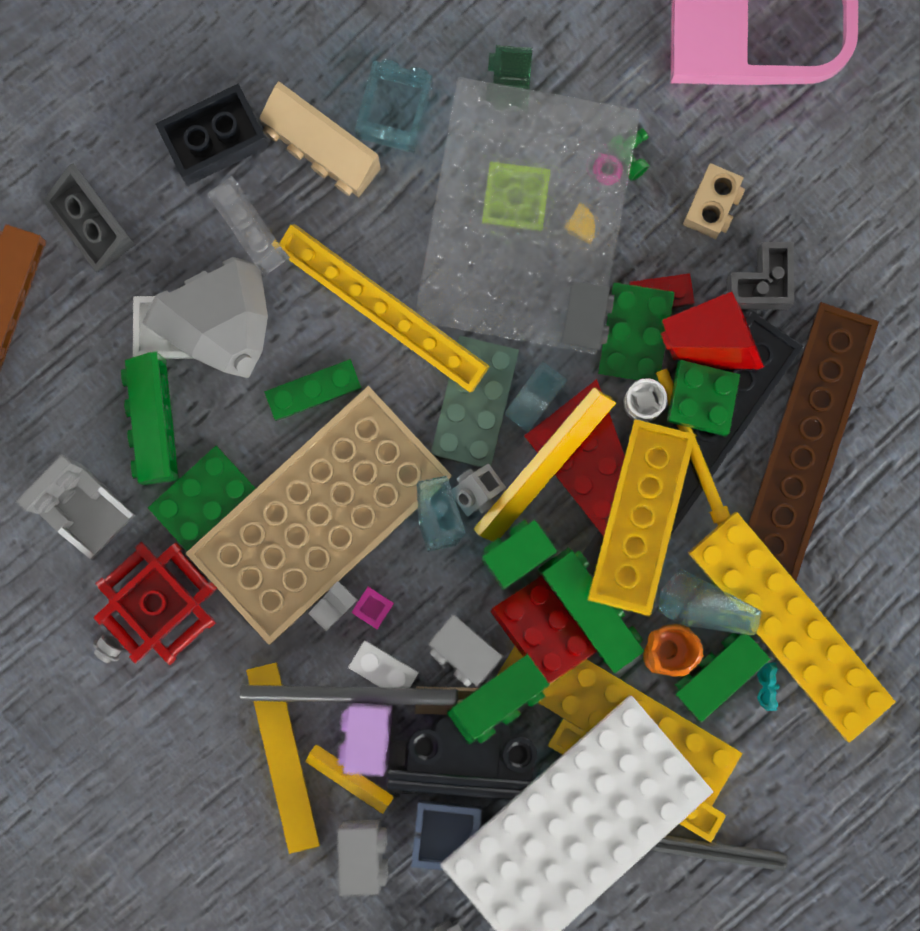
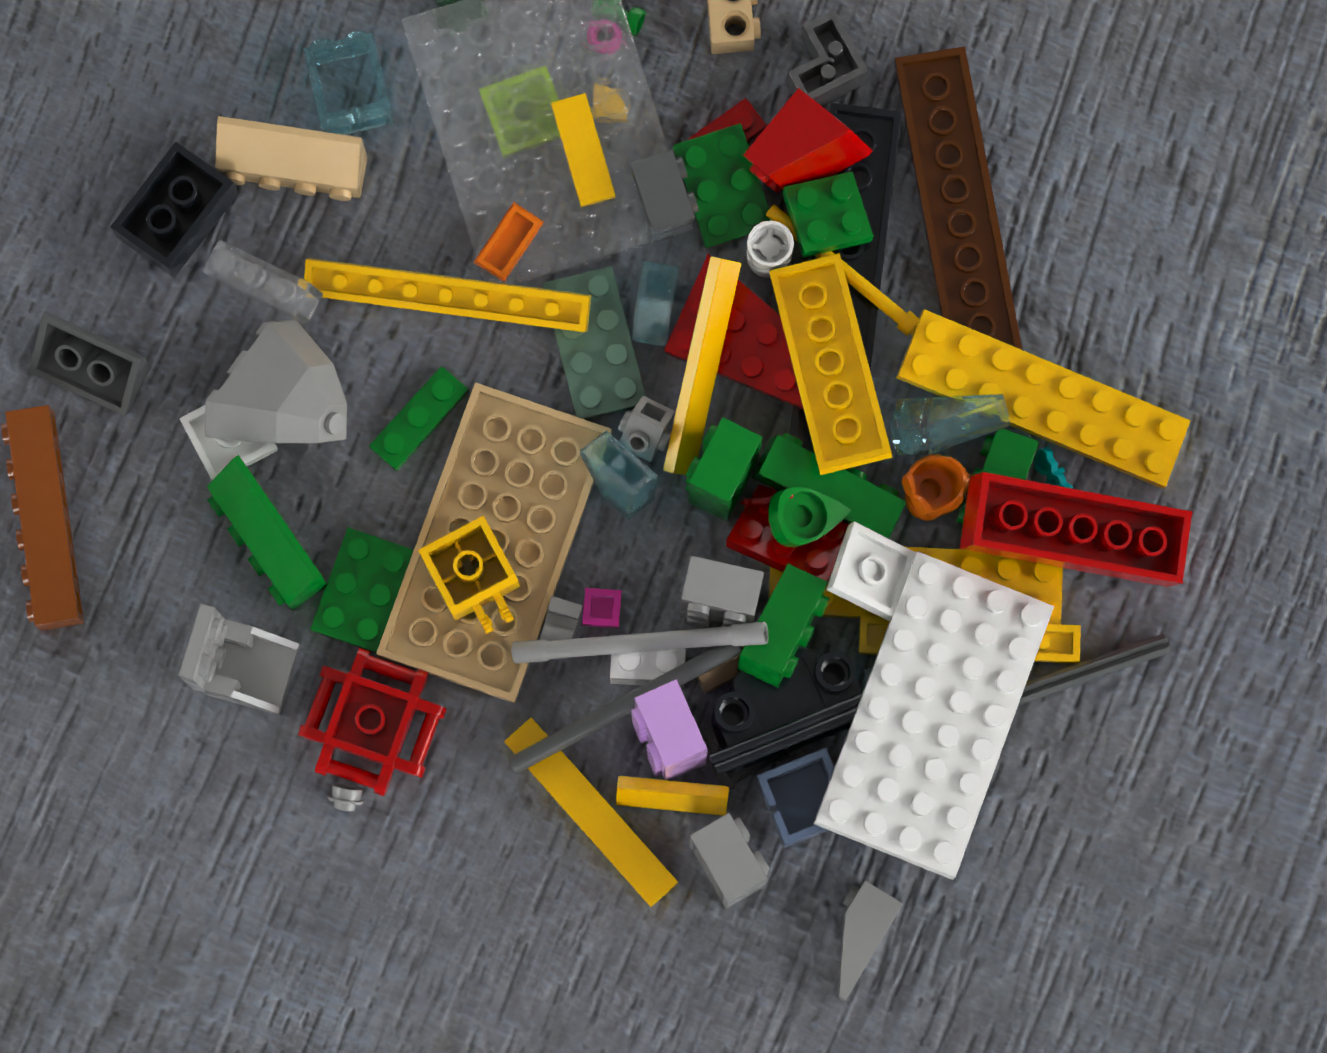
camera: 30 degrees left, 5 degrees down
none -> yellow hinge [418,515,520,634]
none -> orange tile [474,202,544,283]
none -> light grey piece [511,622,768,664]
none -> yellow tile [551,93,616,208]
none -> green piece [740,486,851,547]
none -> white plate [826,522,916,621]
none -> red brick [960,472,1193,587]

